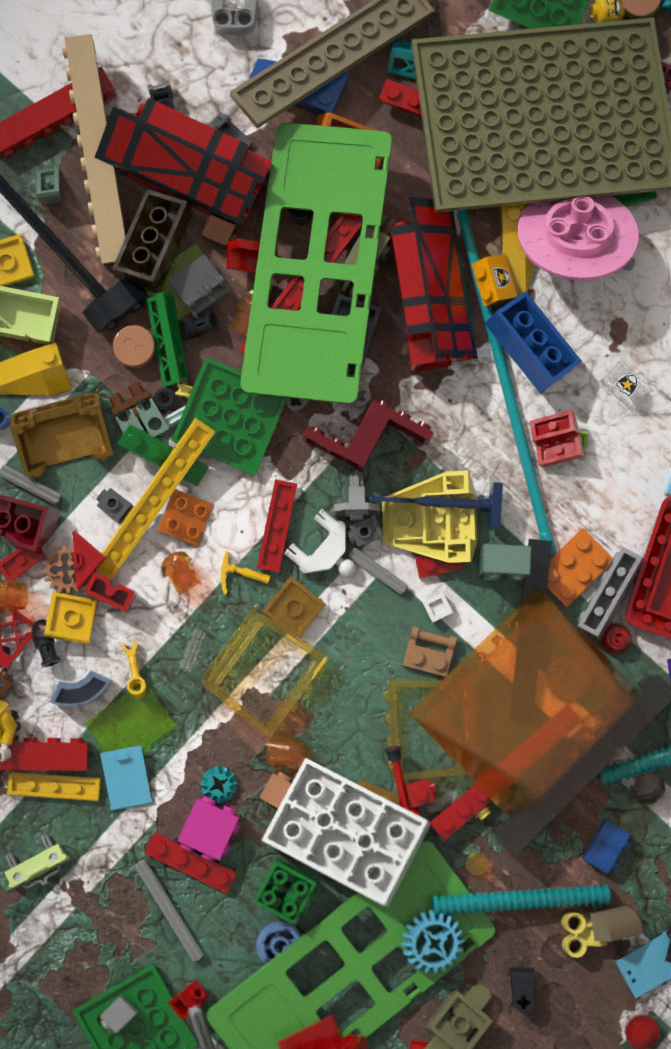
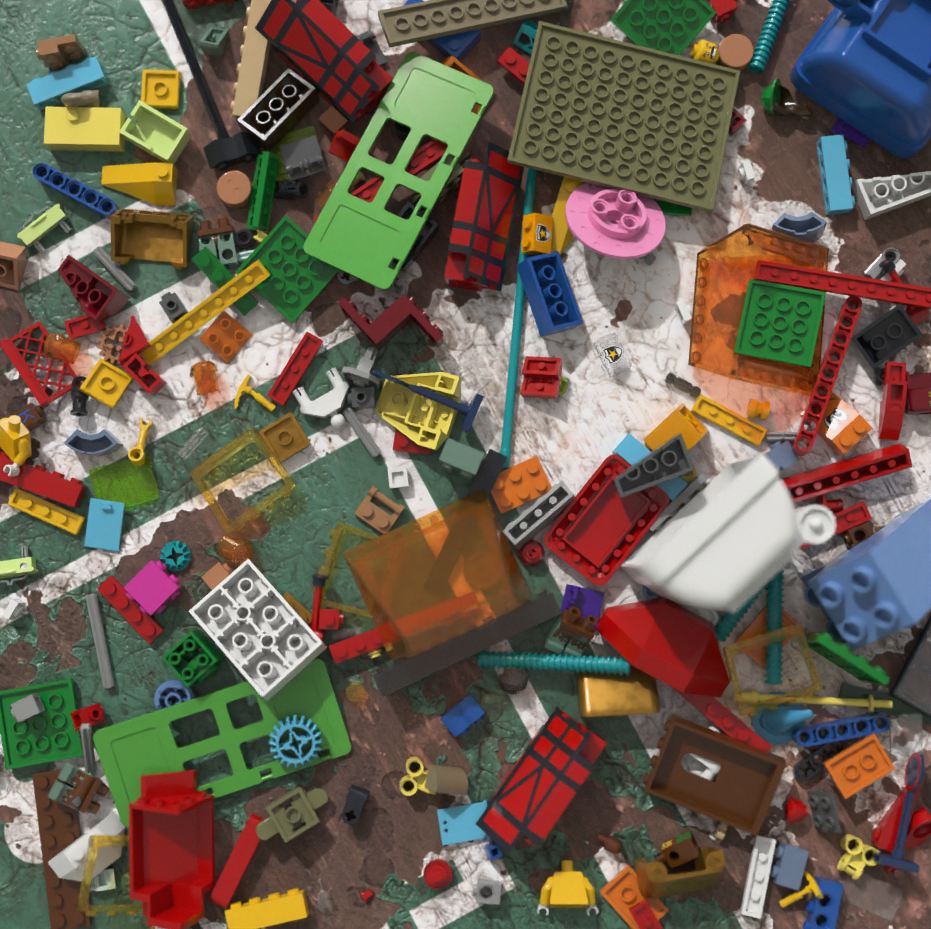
camera: 30 degrees right, 0 degrees up
teal piece [432,884,611,917] -> none
none -> white plate [2,599,24,620]

